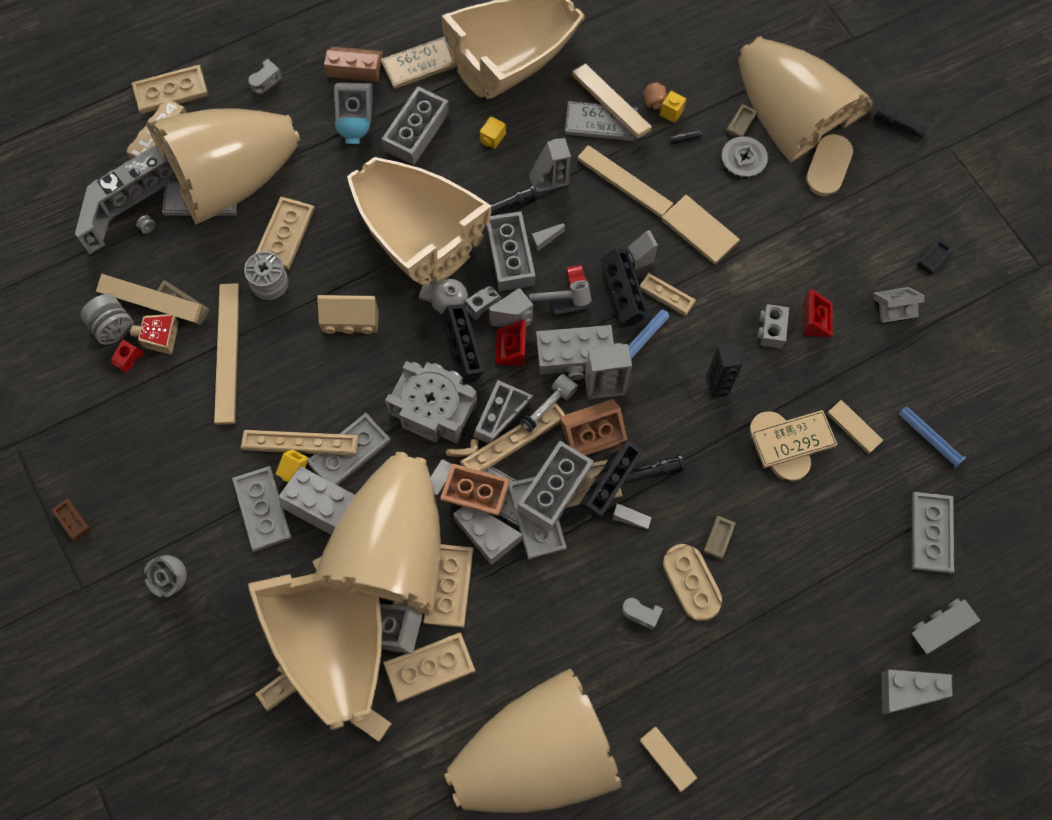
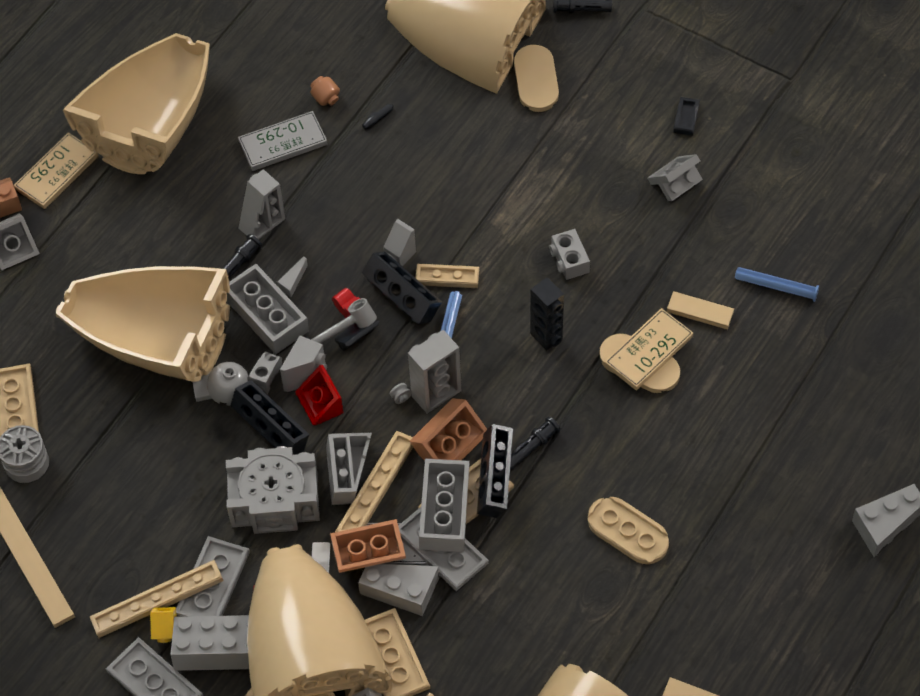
camera: 25 degrees left, 10 degrees down
tan slope [318,295,379,334] -> none
medium azure piece [334,118,370,144] -> none
light grey brick [382,87,449,165] -> none
tan piece [446,439,479,457] -> none
yellow brick [480,117,506,149] -> none
light grey piece [520,374,578,432] -> none
light grey brick [536,325,614,375] -> none
tan tile [572,64,652,139] -> none
tan tile [577,145,673,218] -> none
light grey piece [613,504,652,530] -> none
light grey leg [622,598,663,630] -> none
yellow brick [660,91,686,123] -> none
tan tile [661,195,740,265] -> none
dark tan tile [703,515,736,560] -> none
light grey gear [722,137,768,178] -> none
dark tan tile [726,104,758,138] -> none
red slope [803,289,833,337] -> none
light grey wedge [911,599,980,654] -> none
light grey tile [912,492,954,574] -> none

